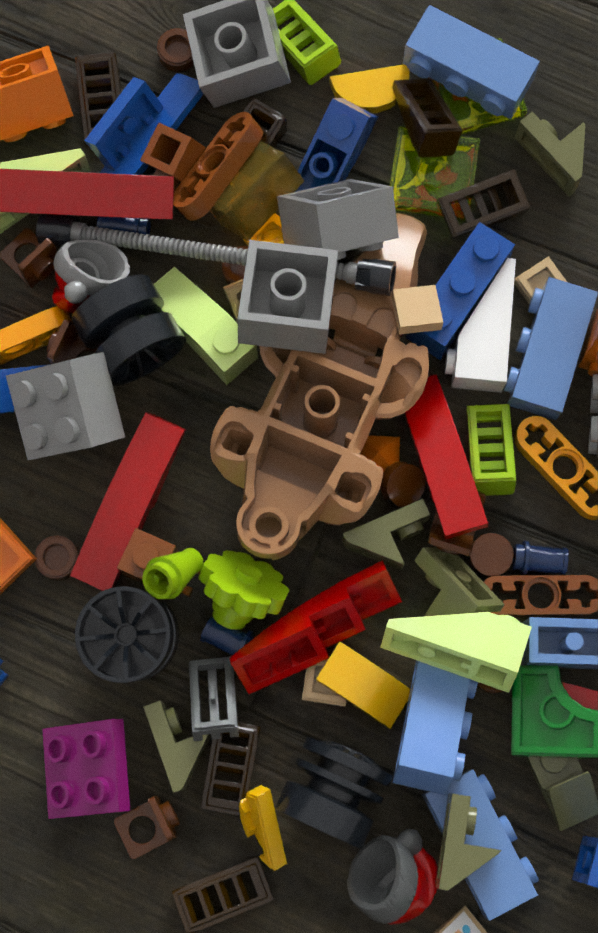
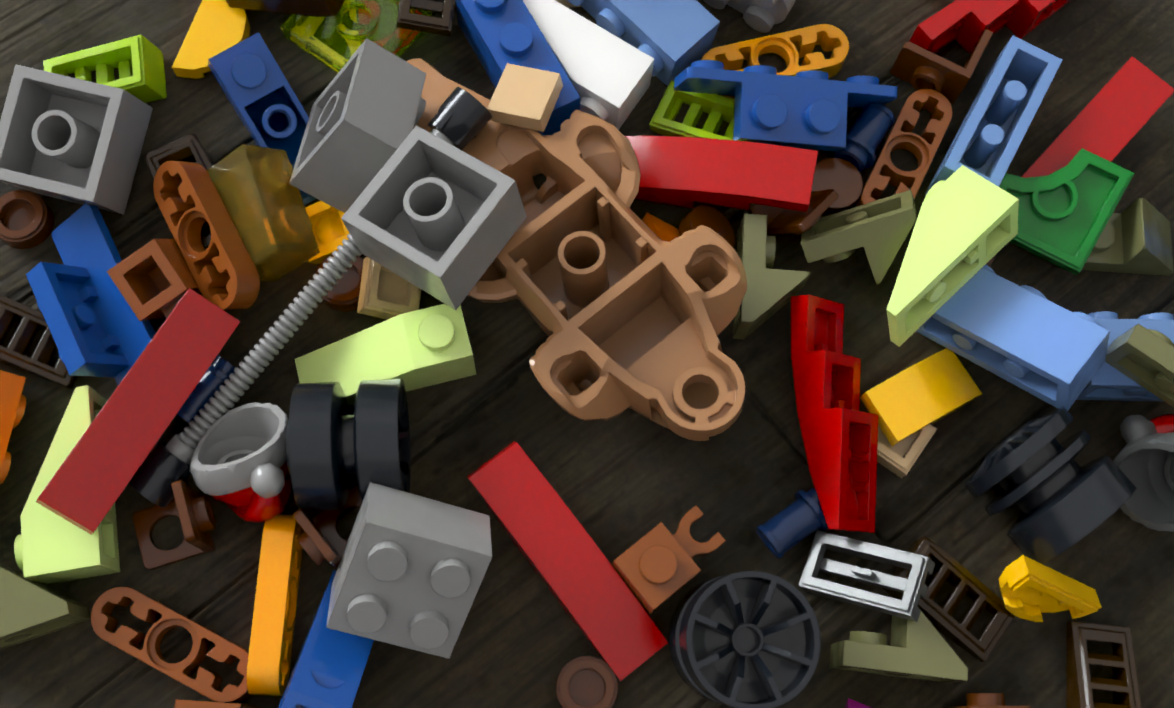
camera: 70 degrees left, 5 degrees down
lime cone [142,548,204,600] -> none
lime plant [198,550,289,630] -> none
none -> blue bracket [674,60,898,151]

